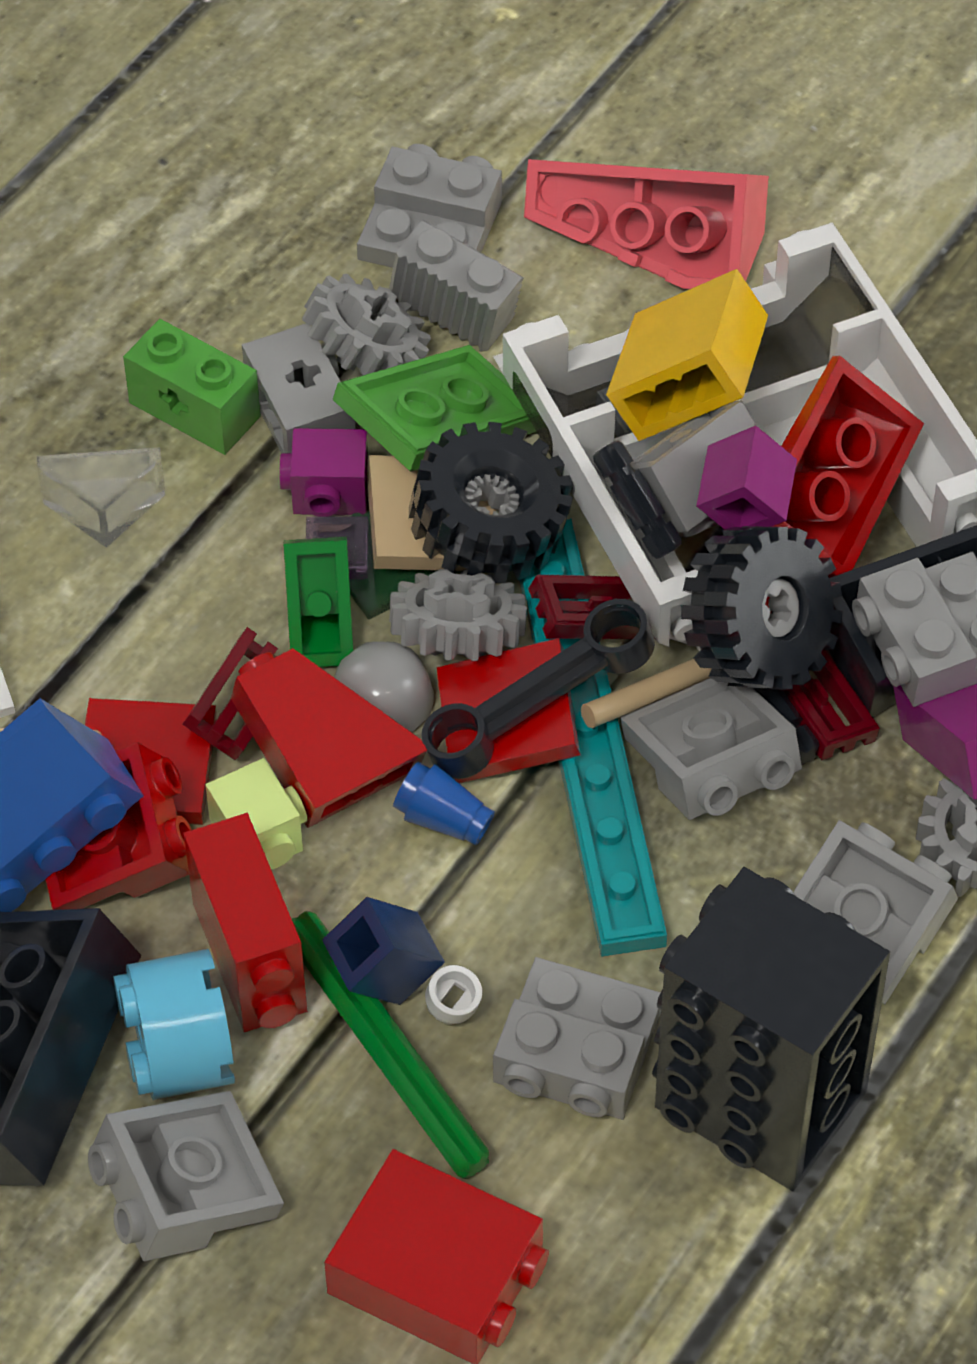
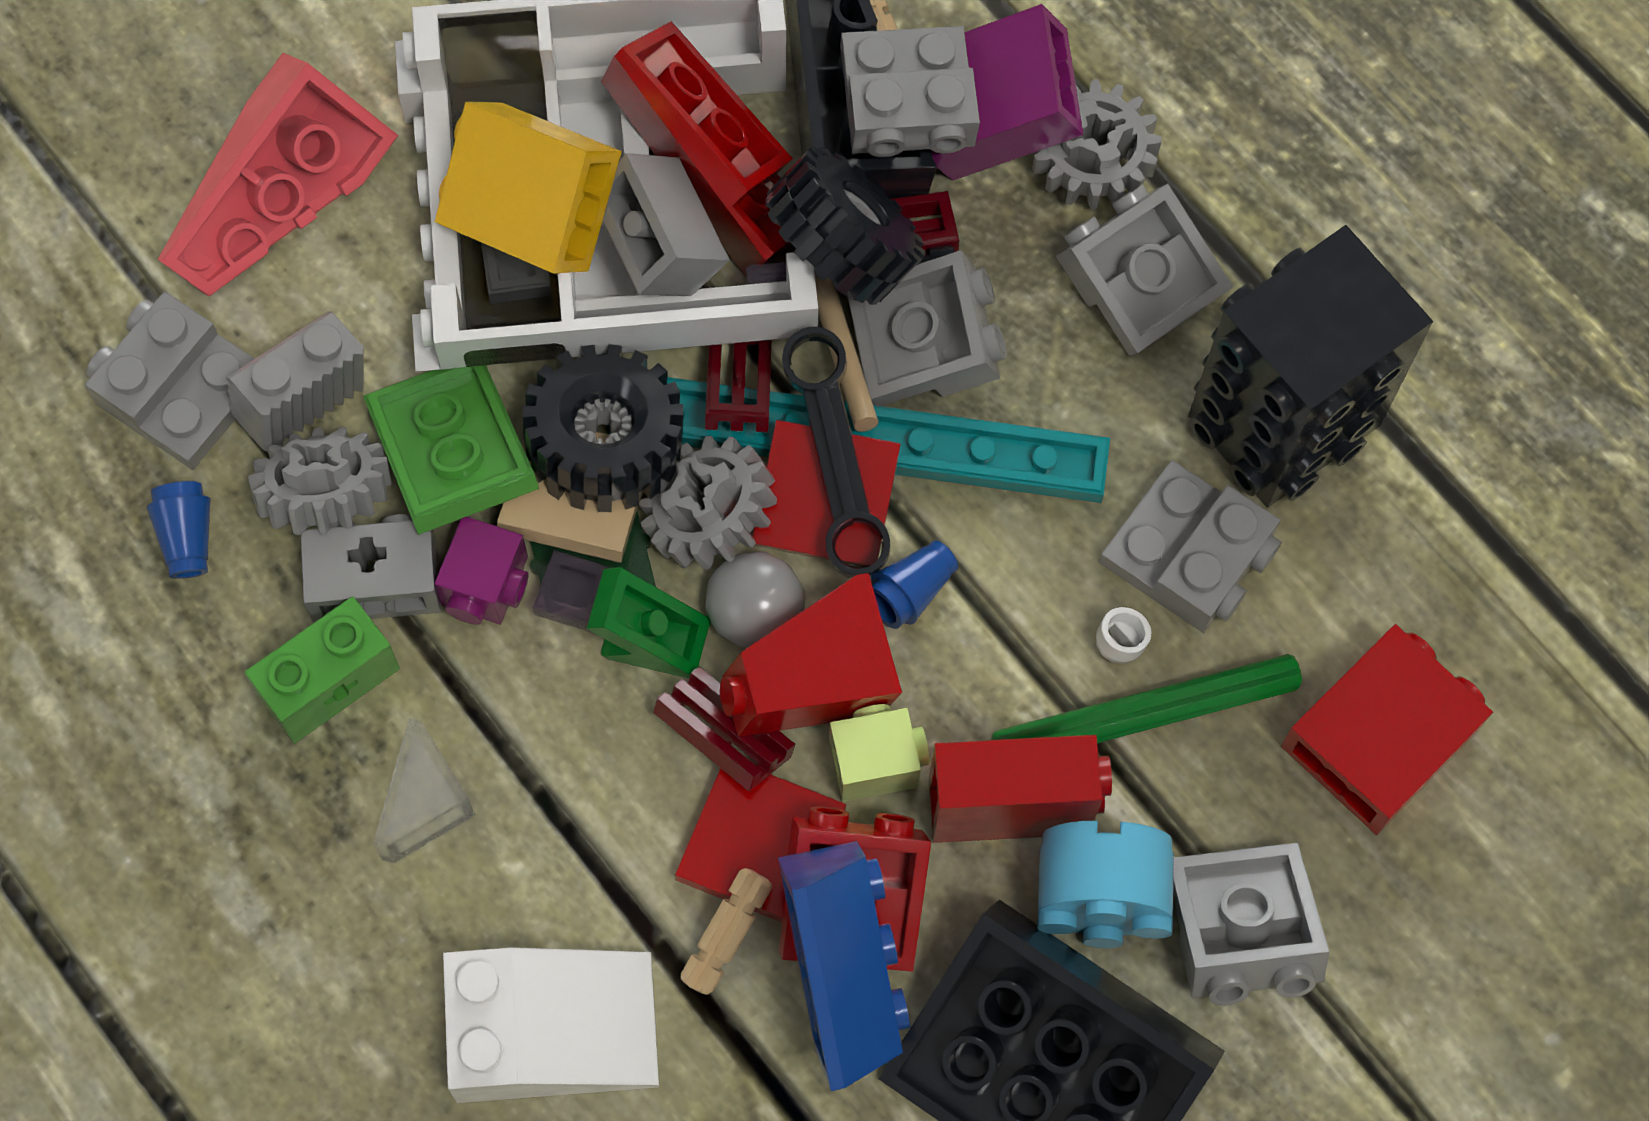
camera: 75 degrees left, 15 degrees up
dark blue brick [322,897,445,1005] -> none
black axle [593,440,682,559] -> none
magenta brick [696,425,797,529] -> none
none -> blue cone [146,481,211,579]

